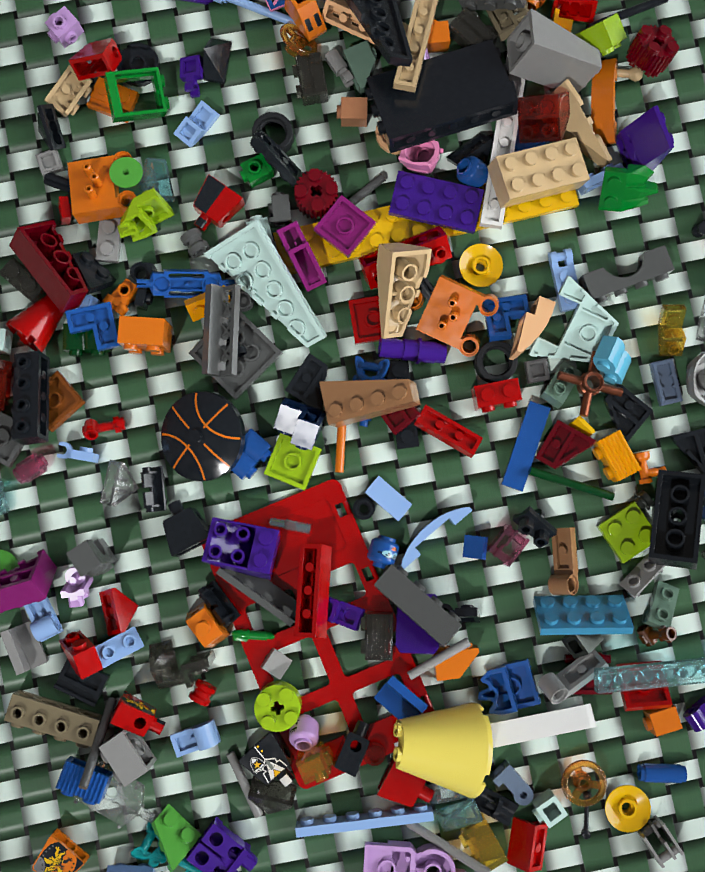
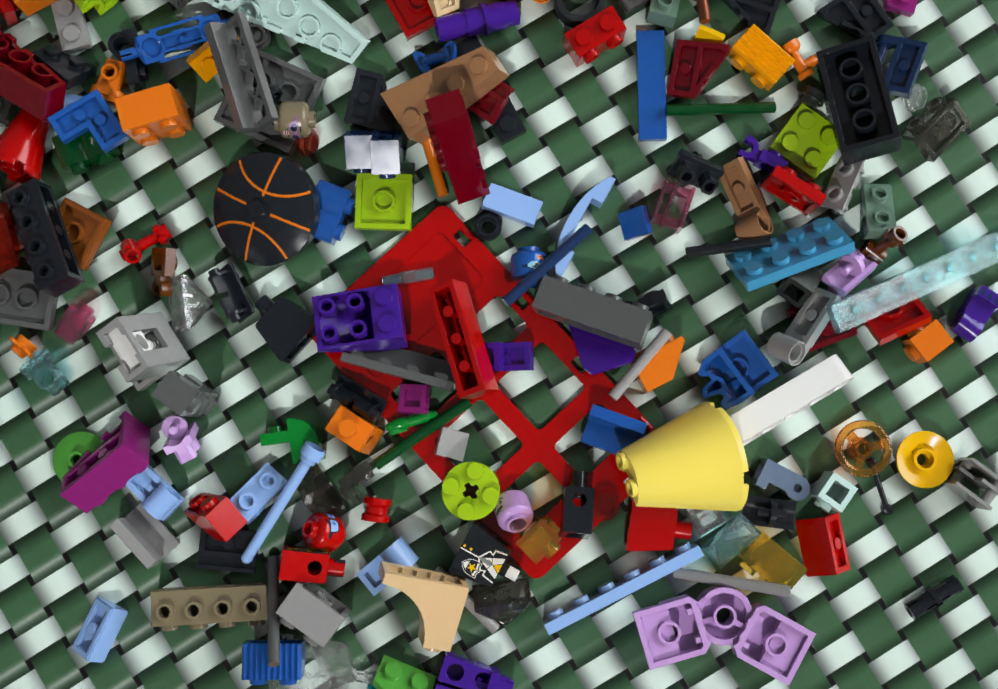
camera: 15 degrees left, 0 degrees up
light blue plate [57,442,99,463] -> none
red slope [99,588,139,636] -> none
clear smoke brick [361,611,393,661] -> none
red plate [414,404,483,458] -> none
blue piece [637,763,687,783] -> none
none -> light grey brick [96,312,190,391]
none -> reddish brown plate [151,248,178,296]
none -> light blue piece [241,441,326,564]
none -> green brick [260,418,326,464]
none -> dark tan head [274,101,316,139]
none -> clear red plate [295,129,319,156]
none -> red head [302,512,346,552]
none -> dark green bar [373,399,473,470]
none -> tan arch [378,561,470,653]
none -> magenta plate [398,384,431,415]
none -> dark red wedge [423,89,490,205]
none -> dark blue bar [501,224,592,307]
none -> black piece [685,235,772,258]
none -> dark purple plate [736,135,789,174]
none -> red plate [759,165,827,216]
none -> lavender hips [821,248,878,298]

